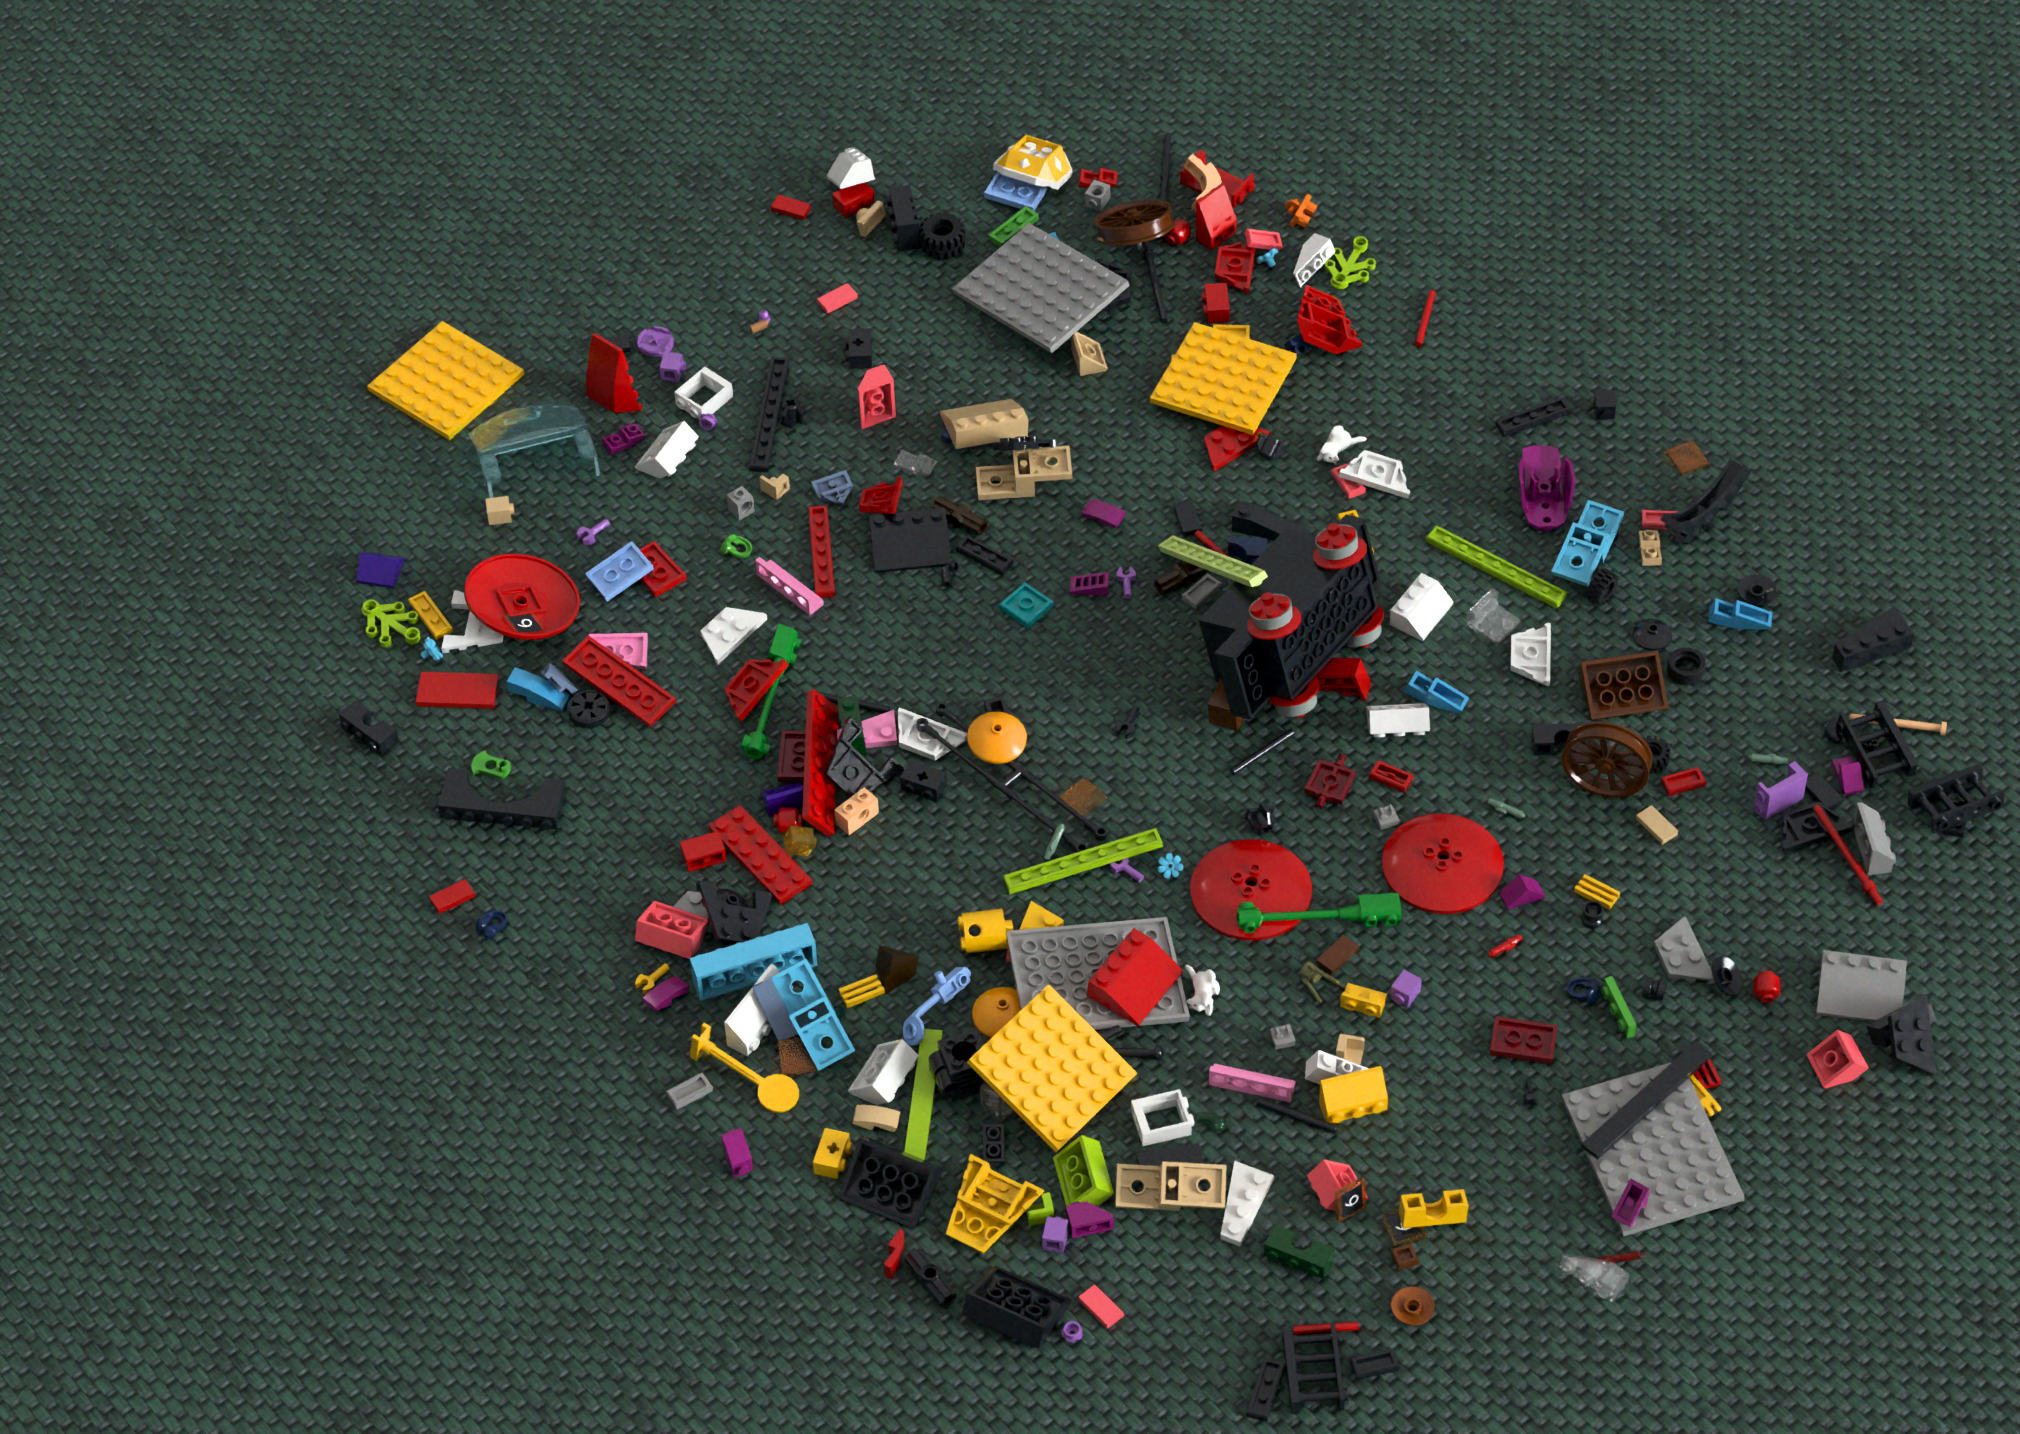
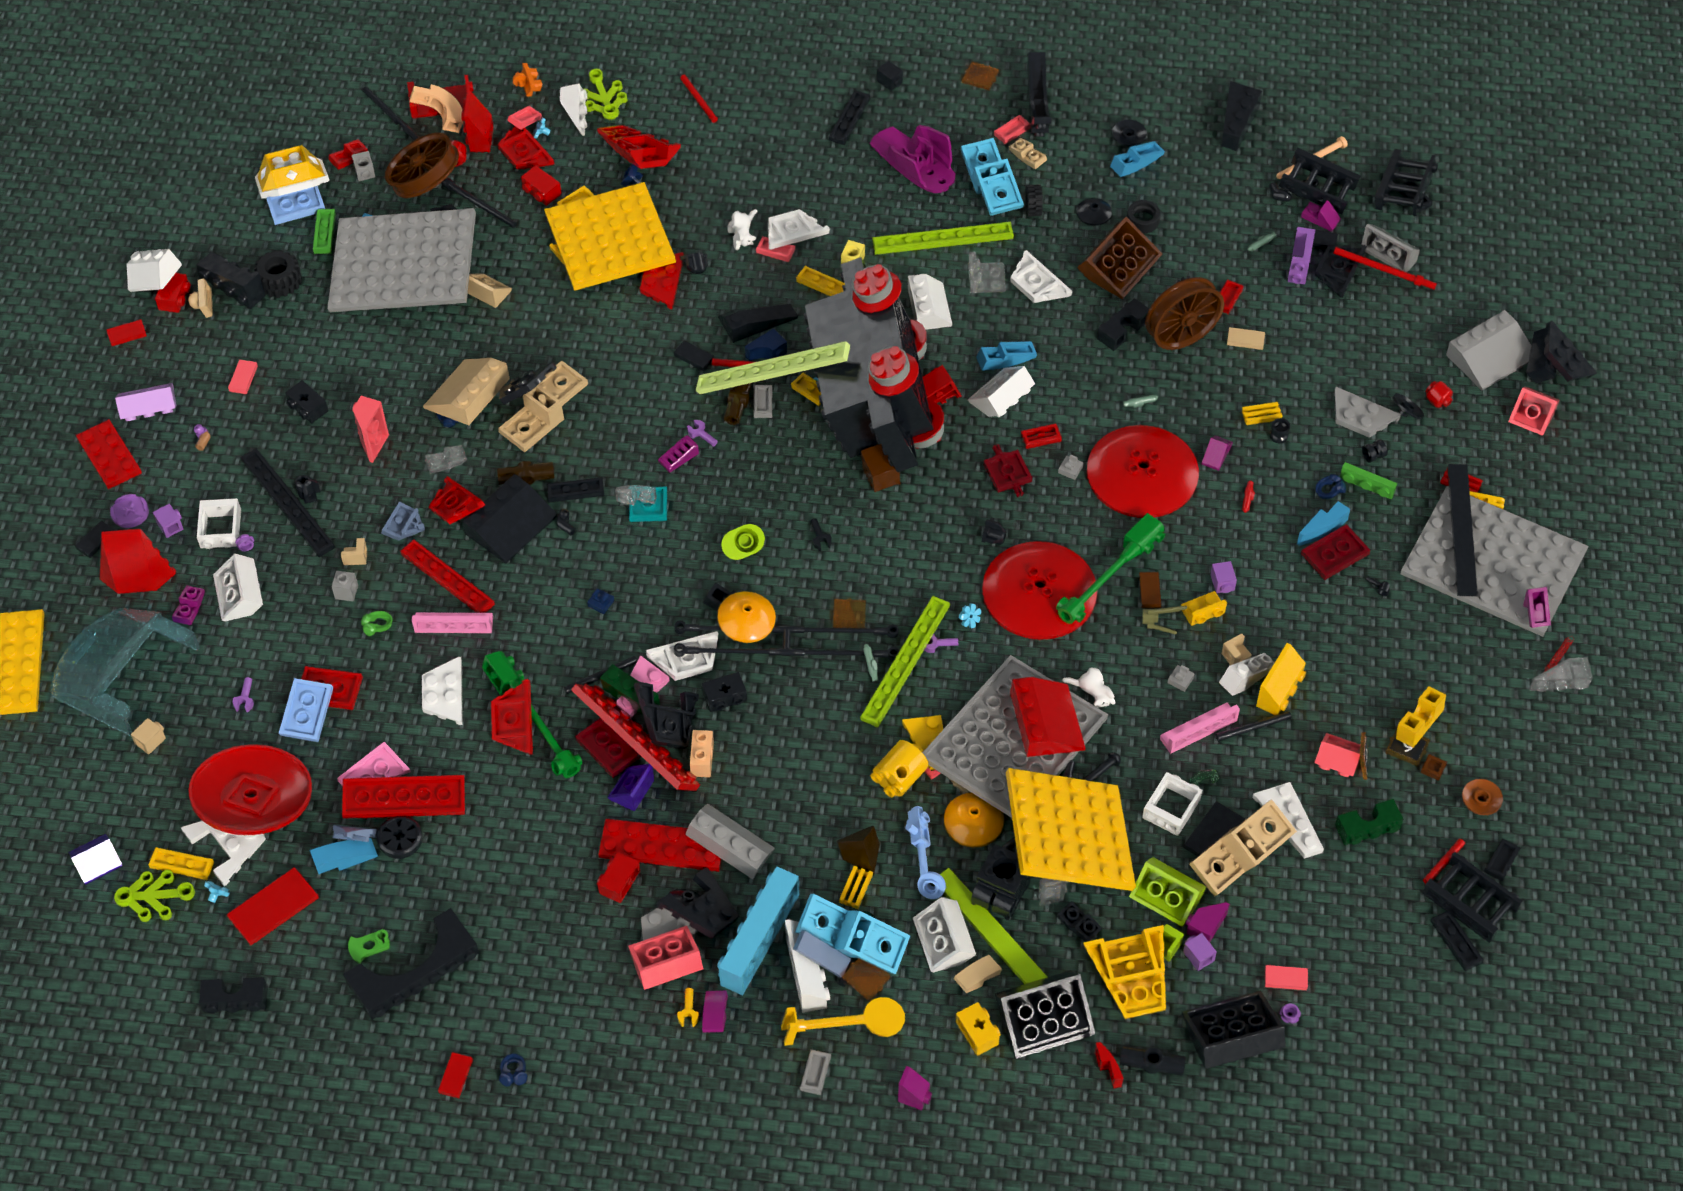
camera: 45 degrees left, 5 degrees up
black piece [502,608,545,641] -> none
red head [773,807,803,834] -> none
clear yellow brick [783,826,817,856] -> none
magenta slope [1082,499,1126,528] -> none
black bar [1230,728,1295,775] -> none
none -> red plate [76,419,142,489]
none -> lavender slope [115,383,176,421]
none -> dark blue tile [587,589,614,614]
none -> clear slope [615,485,657,506]
none -> light grey slope [685,804,775,879]
none -> lime piece [721,524,765,560]
none -> light yellow brick [841,240,865,264]
none -> dark azure slope [1297,501,1350,546]

